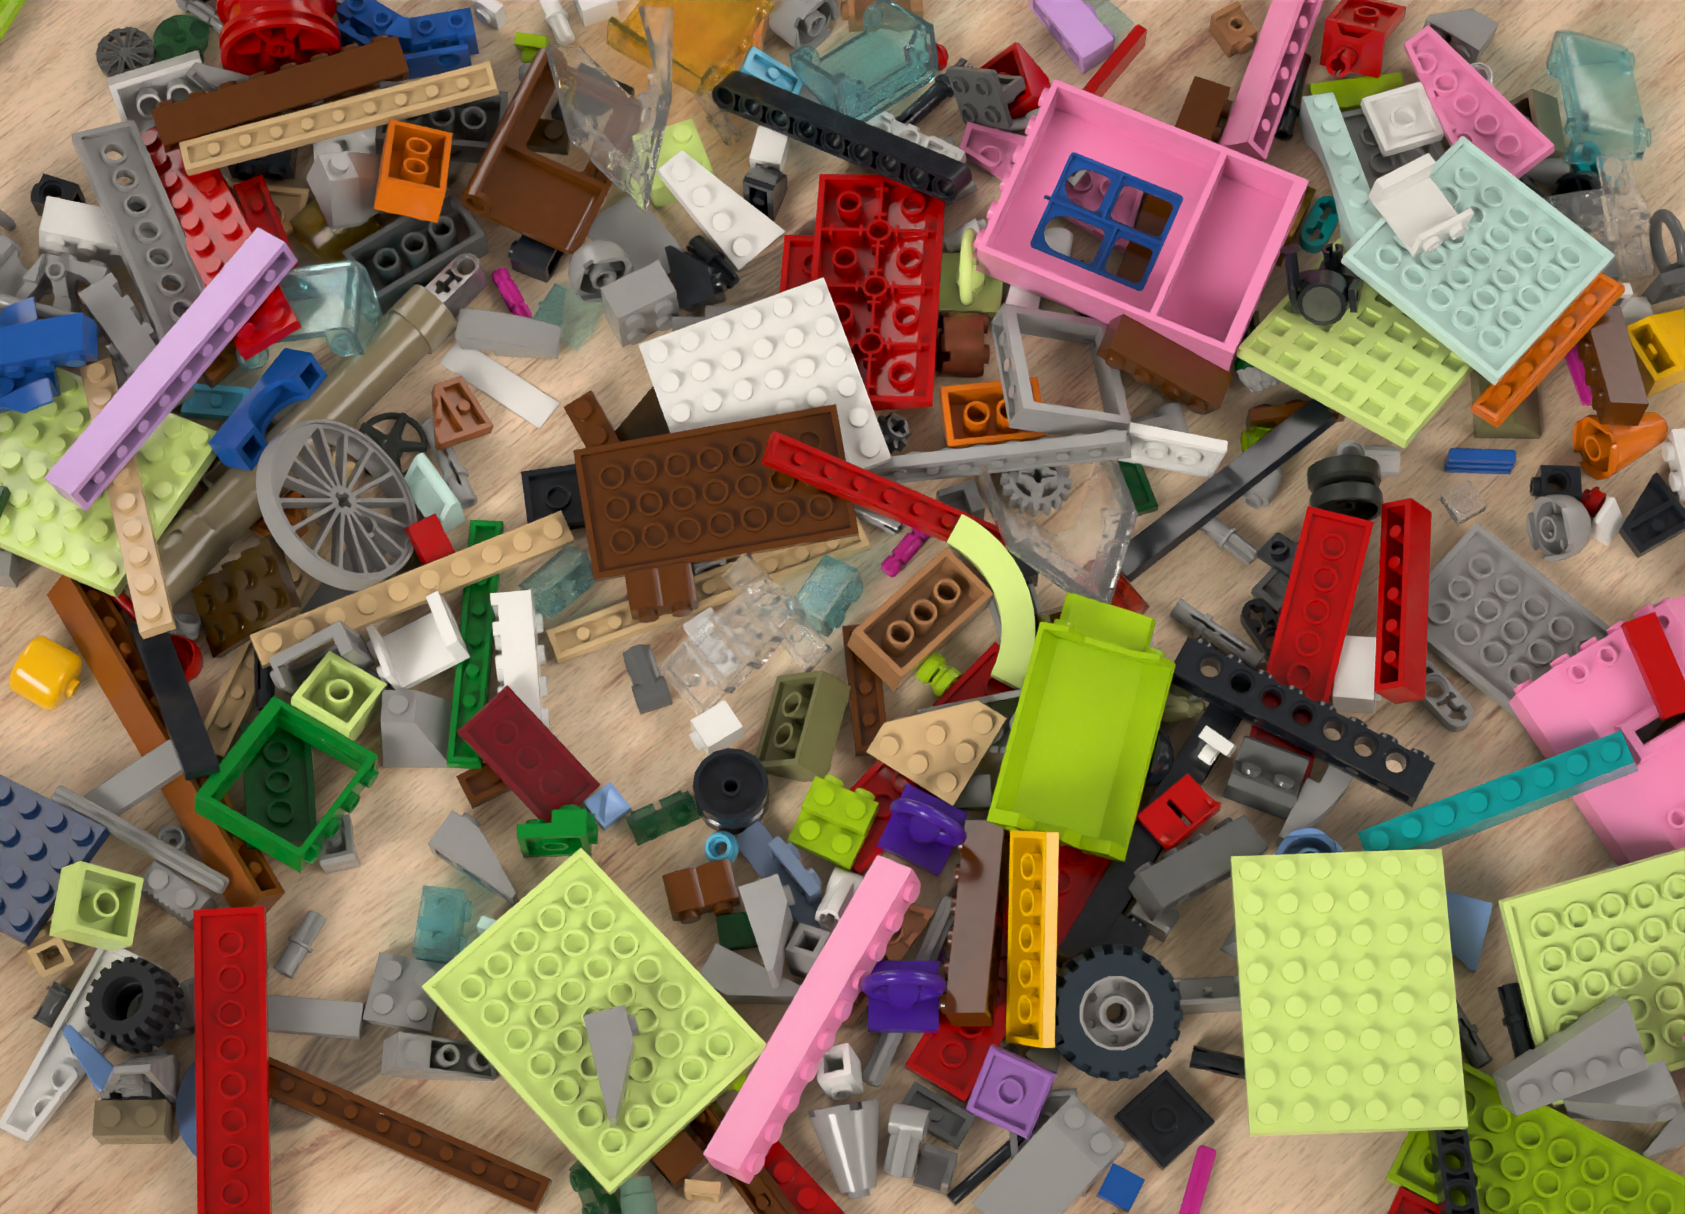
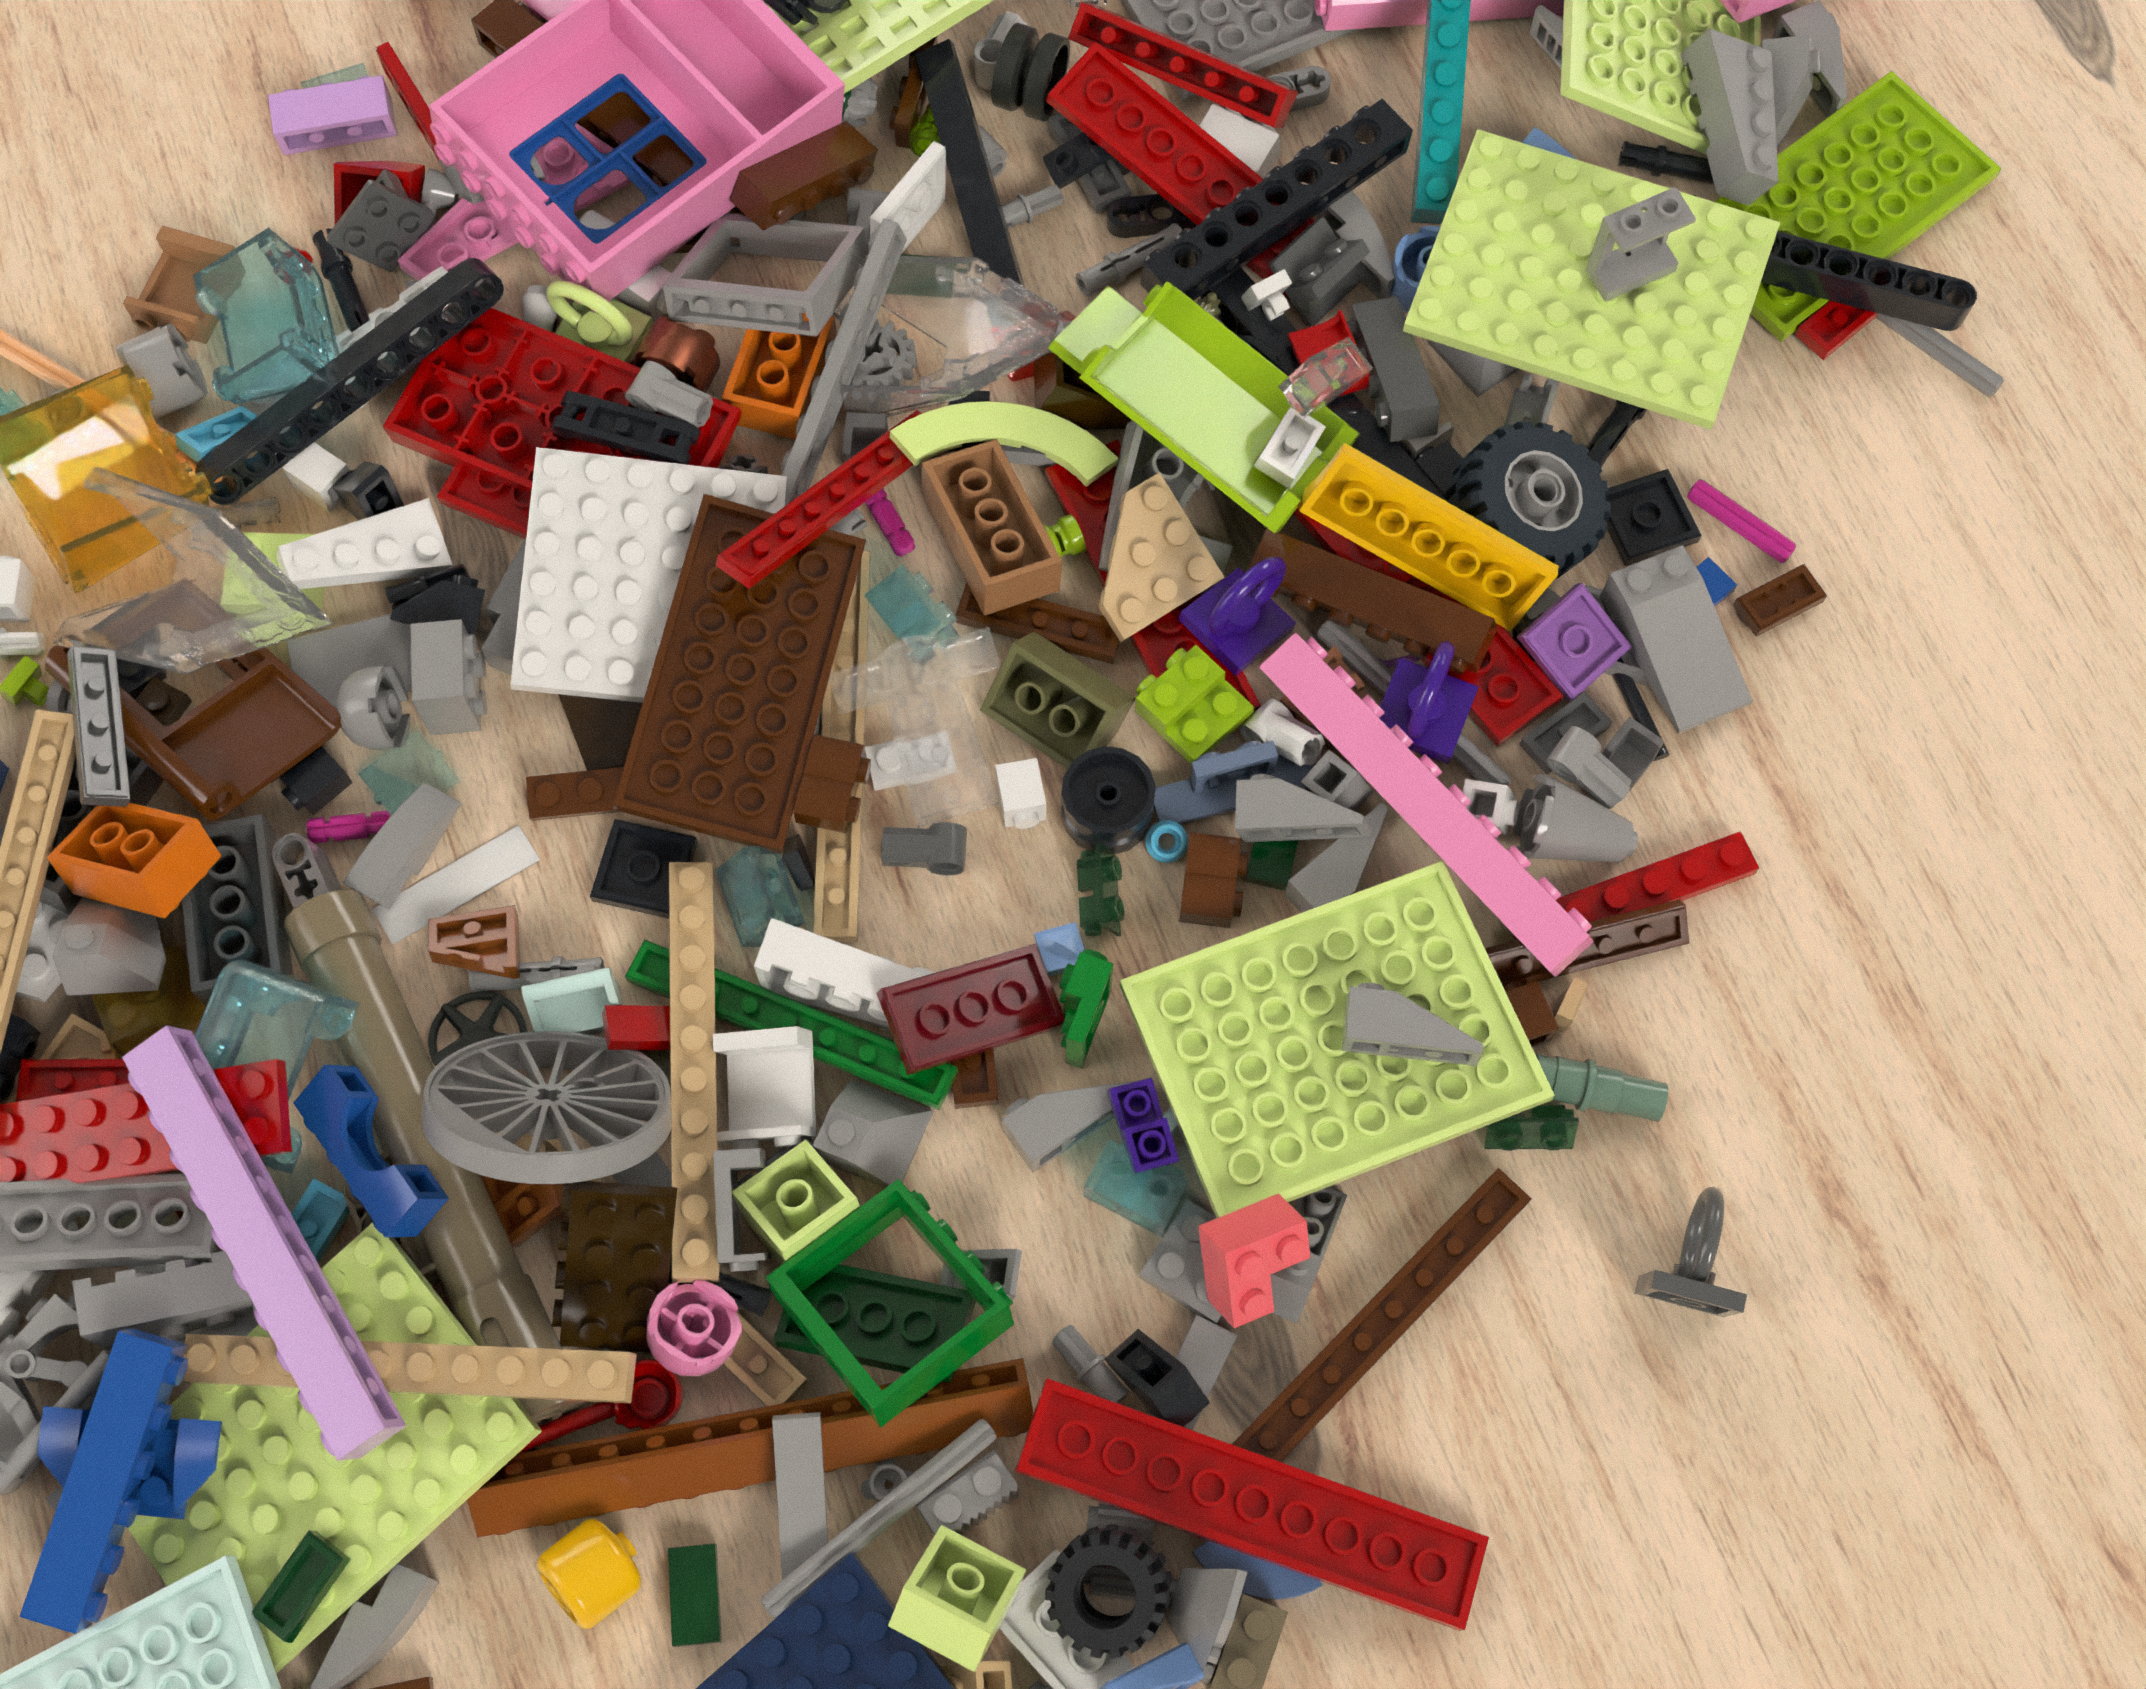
camera: 70 degrees left, 0 degrees up
black tile [130,623,220,781] -> none
none -> tile [67,646,130,807]
none -> black plate [550,391,701,465]
none -> light grey piece [625,361,713,428]
none -> bright pink cylinder [647,1280,742,1376]
none -> dark green tile [668,1543,722,1647]
none -> black tile [782,834,815,891]
none -> black slope [1105,1329,1210,1427]
none -> dark purple slope [1107,1077,1179,1174]
none -> coral brick [1198,1193,1310,1328]
none -> white plate [1254,405,1326,488]
none -> clear slope [1278,337,1373,419]
none -> light grey panel [1586,187,1696,302]

